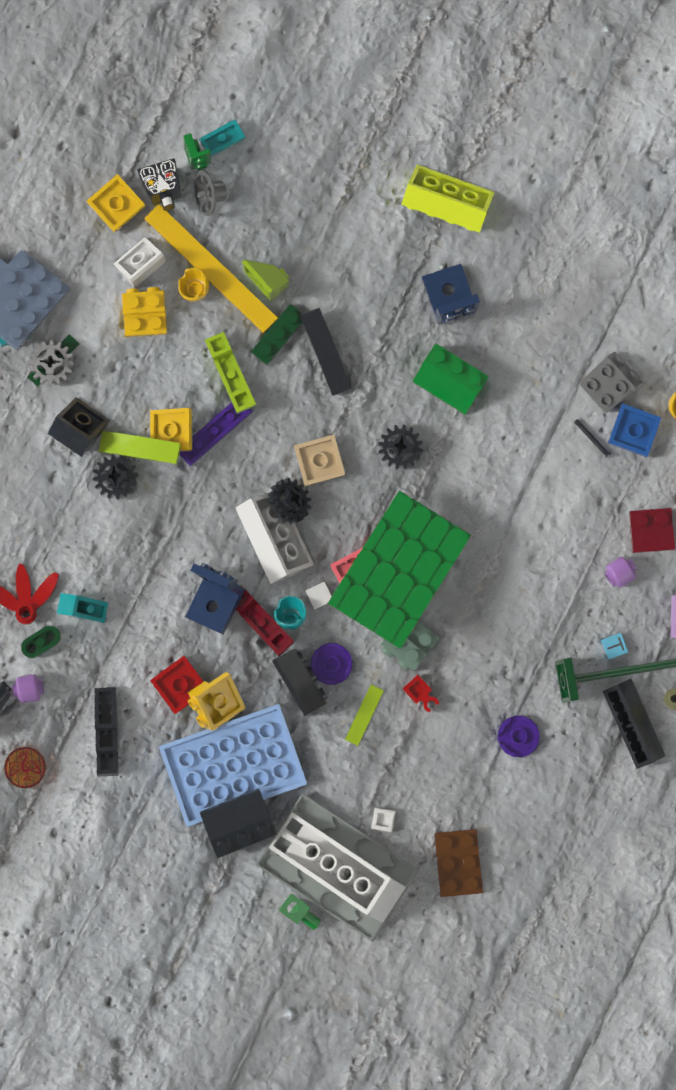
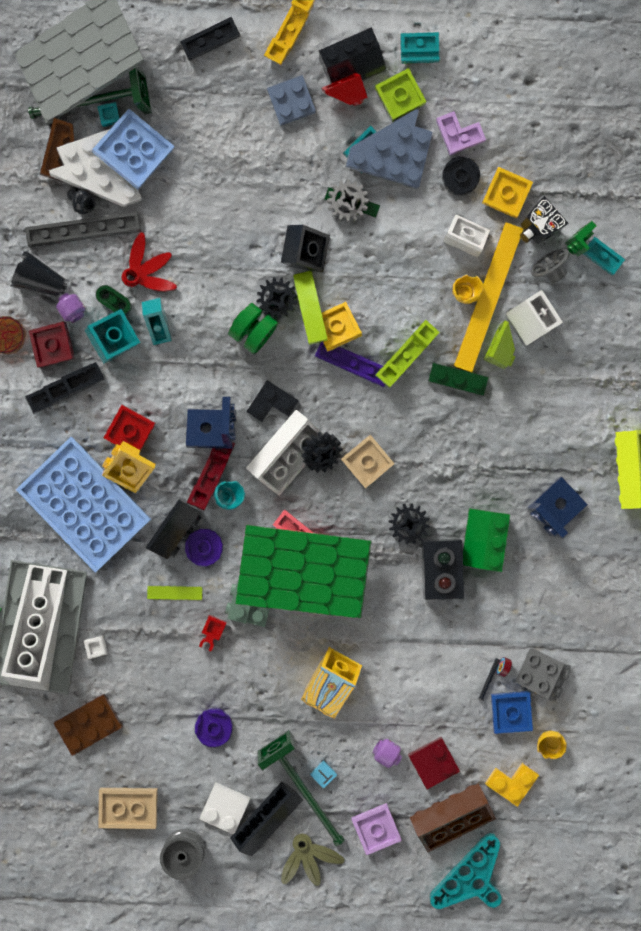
camera: 70 degrees right, 5 degrees up
yellow plate [122,287,167,337] -> none
black slope [200,788,277,859] -> none
black slope [300,307,352,396] -> none
white tile [305,582,332,610] -> none
none -> dark red plate [29,321,75,368]
none -> teal slope [85,309,141,364]
none -> tan plate [98,788,158,829]
none -> dark grey wheel [160,829,205,880]
none -> white plate [199,782,250,834]
none -> green wheel [228,303,279,355]
none -> black plate [246,380,299,422]
none -> yellow slope [301,647,362,719]
none -> black piece [421,539,464,600]
none -> lavender plate [436,111,486,156]
none -> black tile [442,156,480,196]
none -> dark red tile [496,657,512,677]
none -> white slope [506,290,563,346]

